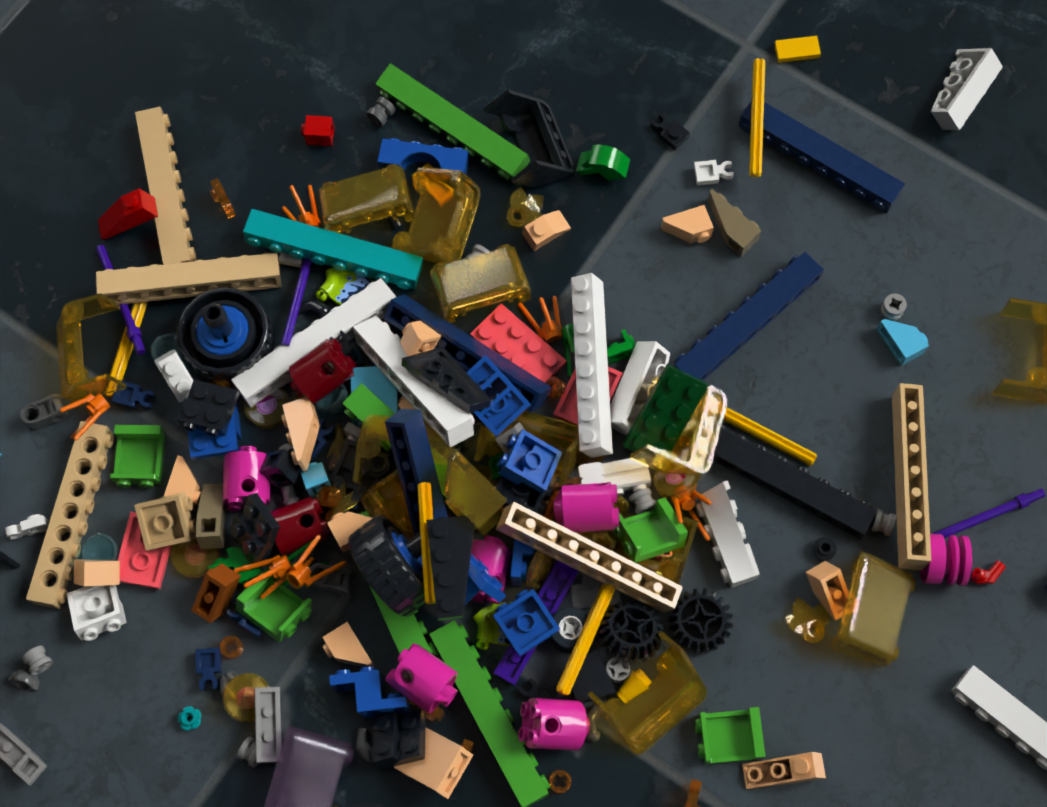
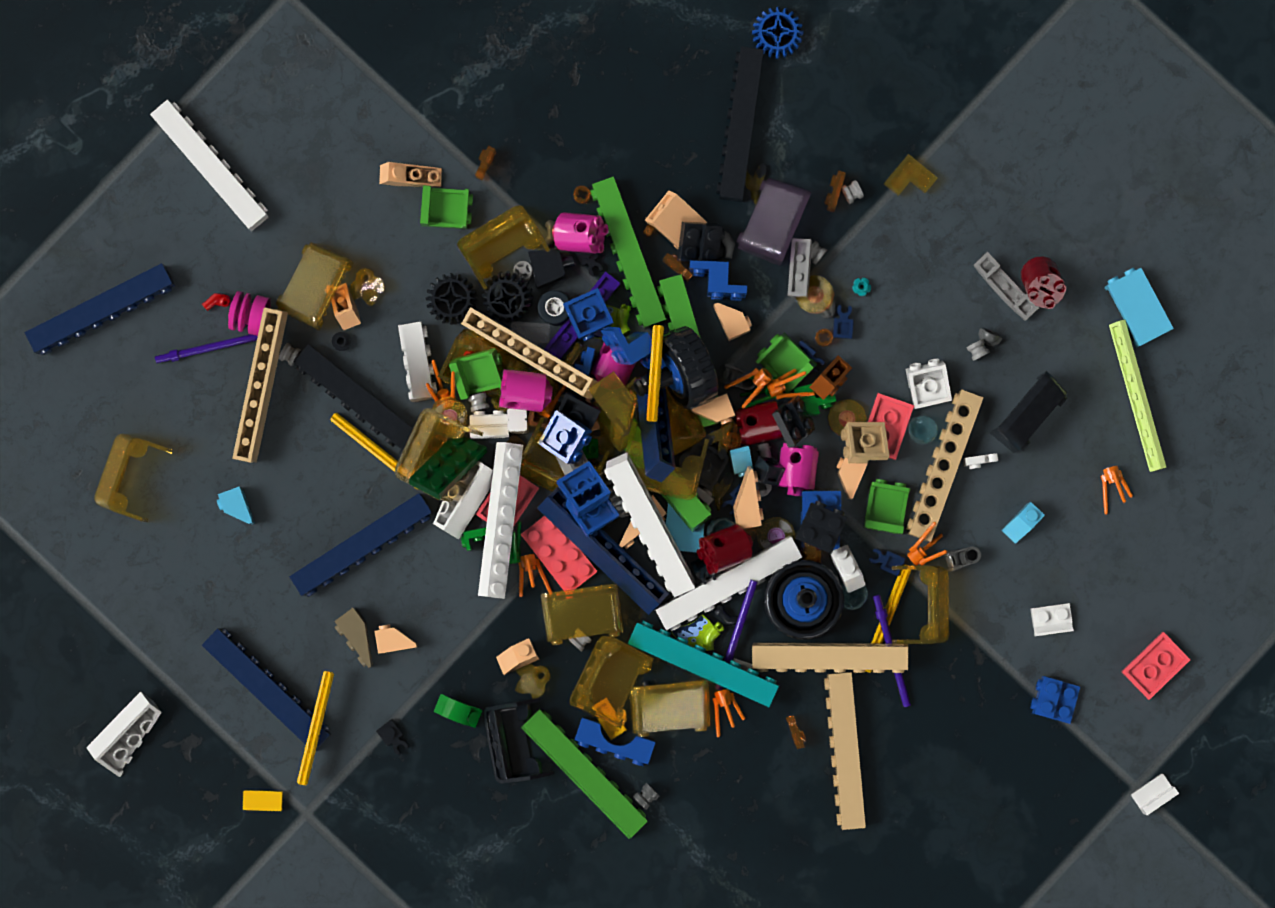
camera: 175 degrees left, 15 degrees up
light nougat slope [74,559,120,586] -> none
red slope [98,188,158,240] -> none
dark tan slope [196,483,226,549] -> none
red brick [301,115,335,146] -> none
dark pink cylinder [385,643,458,714] -> none
light nougat slope [400,321,441,357] -> none
black wing [401,347,491,413] -> none
black wing [426,514,476,620] -> none
clear orange bush [546,376,566,400] -> none
yellow axle [556,584,615,695] -> none
yellow cone [616,668,652,704] -> none
white plate [694,160,734,186] -> none
light grey wheel [881,293,907,321] -> none

